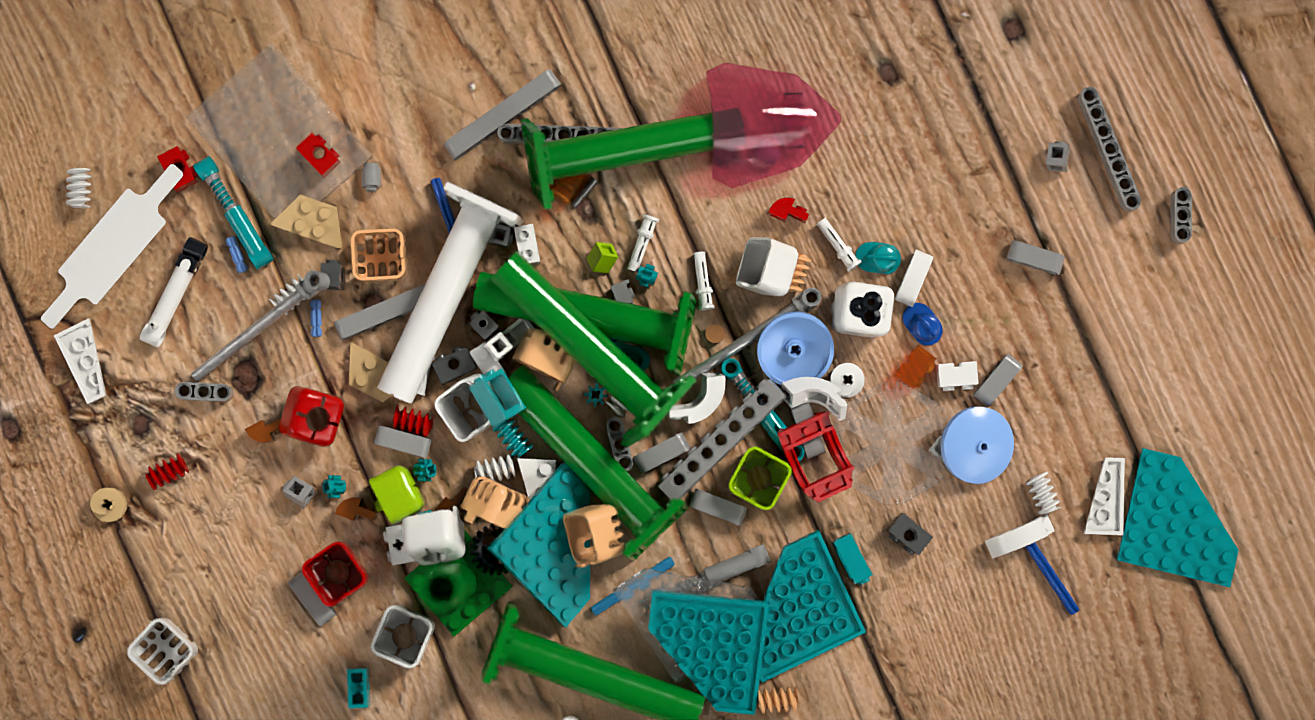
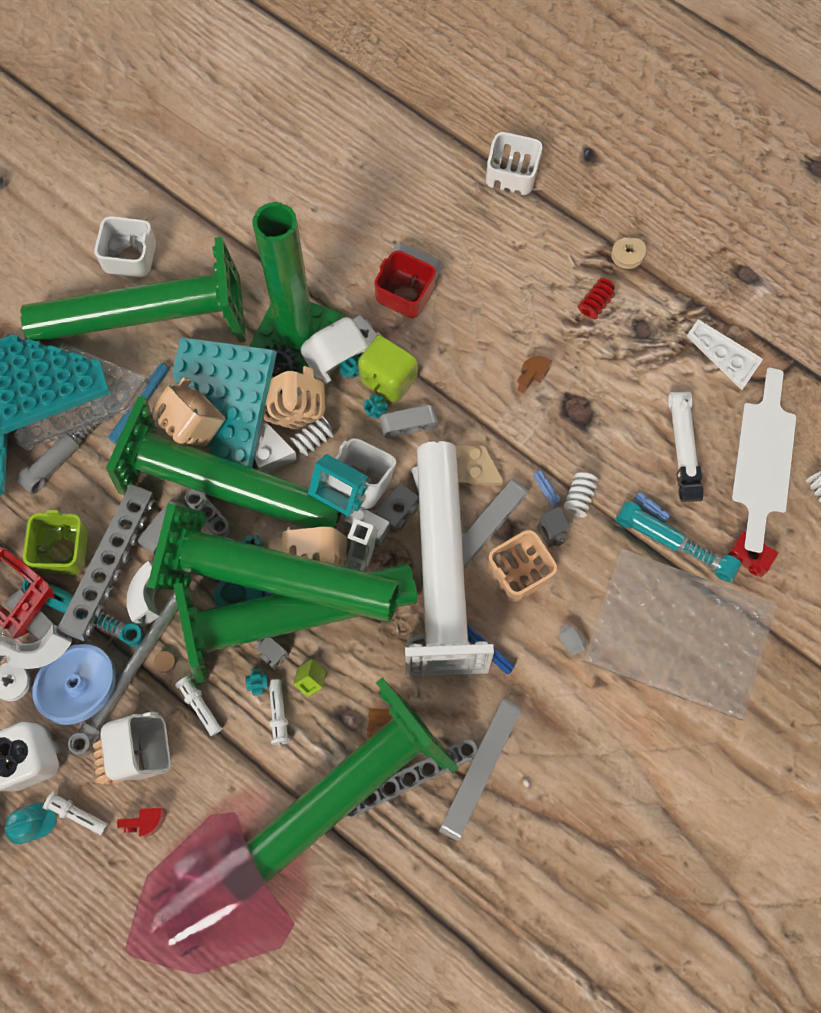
camera: 155 degrees right, 15 degrees down
light grey beam [175,382,234,402] -> none
flat silver piece [191,270,330,381] -> none
tan wing [271,194,342,249] -> none
red piece [279,386,344,447] -> none
light grey brick [283,476,315,509] -> none
red brick [296,133,341,178] -> none
teal gear [322,475,346,498] -> none
dark orange brick [335,498,378,521] -> none
teal brick [347,667,370,709] -> none
white piece [371,605,435,668] -> none
red piece [393,404,435,437] -> none
reddish brown brick [435,487,468,515] -> none
light grey brick [469,311,499,341] -> none
teal piece [492,419,534,460] -> none
white brick [514,224,541,265] -> none
flat silver pin [571,177,598,208] -> none
light grey beam [689,488,748,526] -> none

